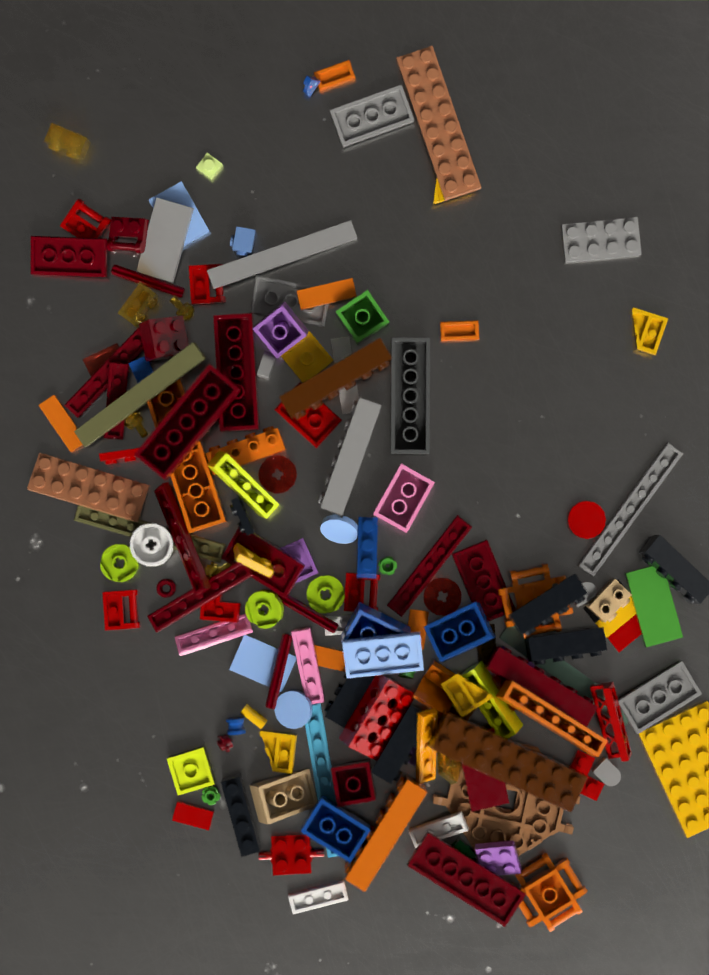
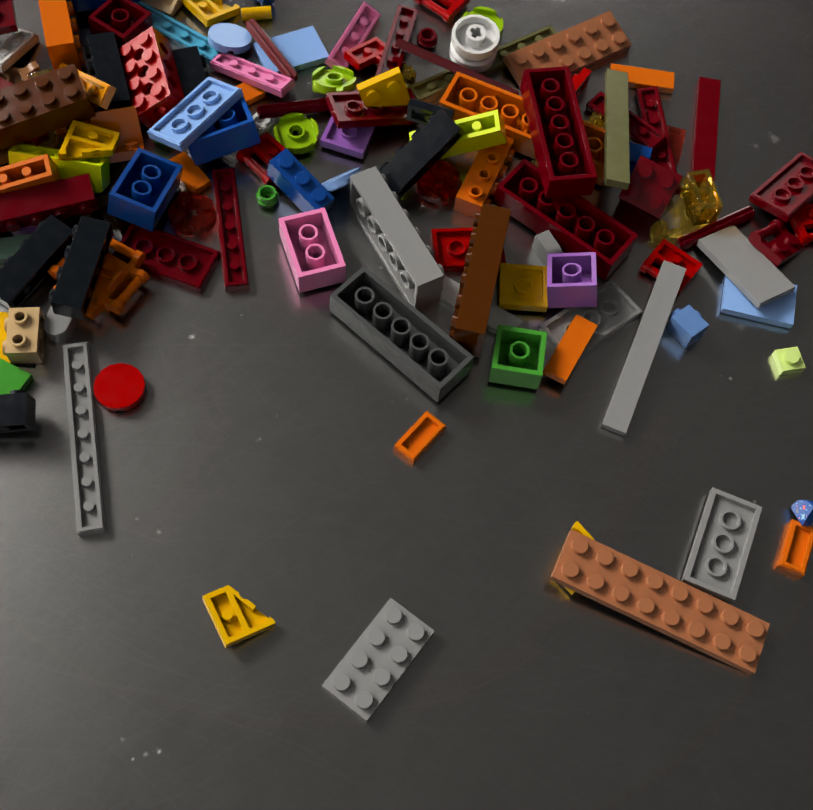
camera: 125 degrees right, 25 degrees down
none -> black brick [378,109,465,199]
none -> dark red tile [690,77,721,187]

